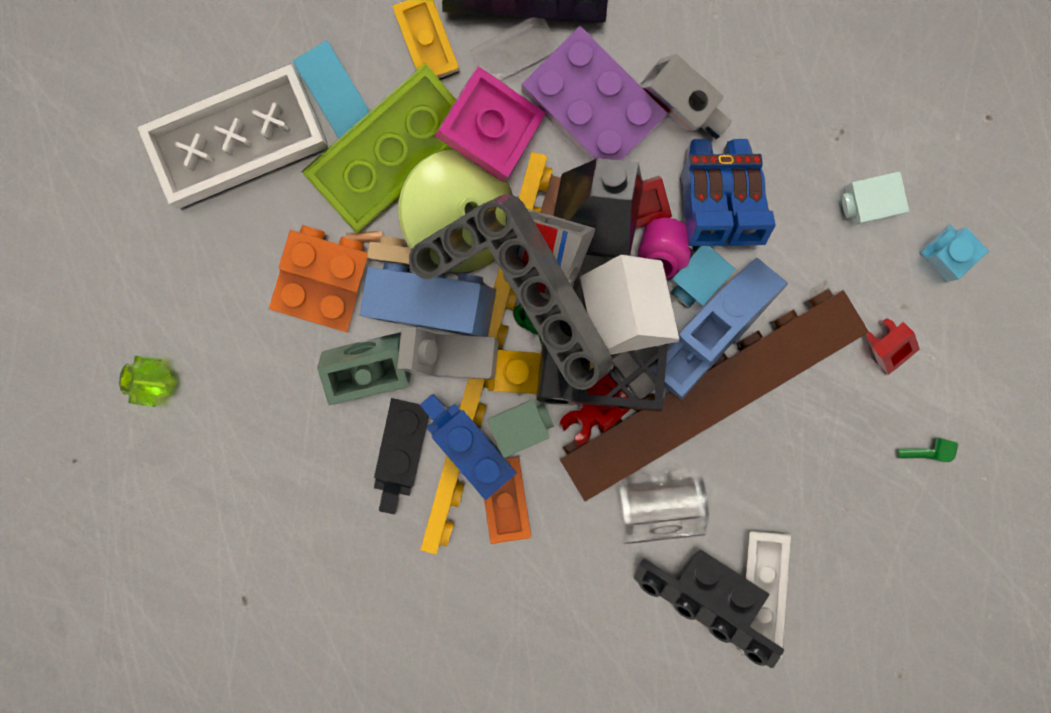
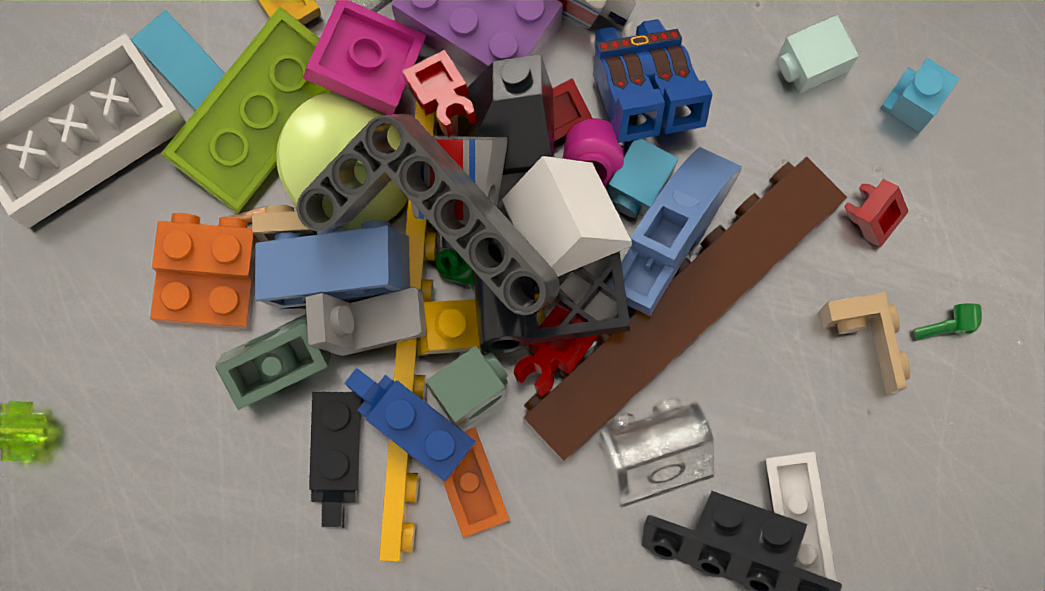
camera: 15 degrees left, 10 degrees down
none -> plate [402,50,477,136]
none -> tan bracket [819,292,910,395]

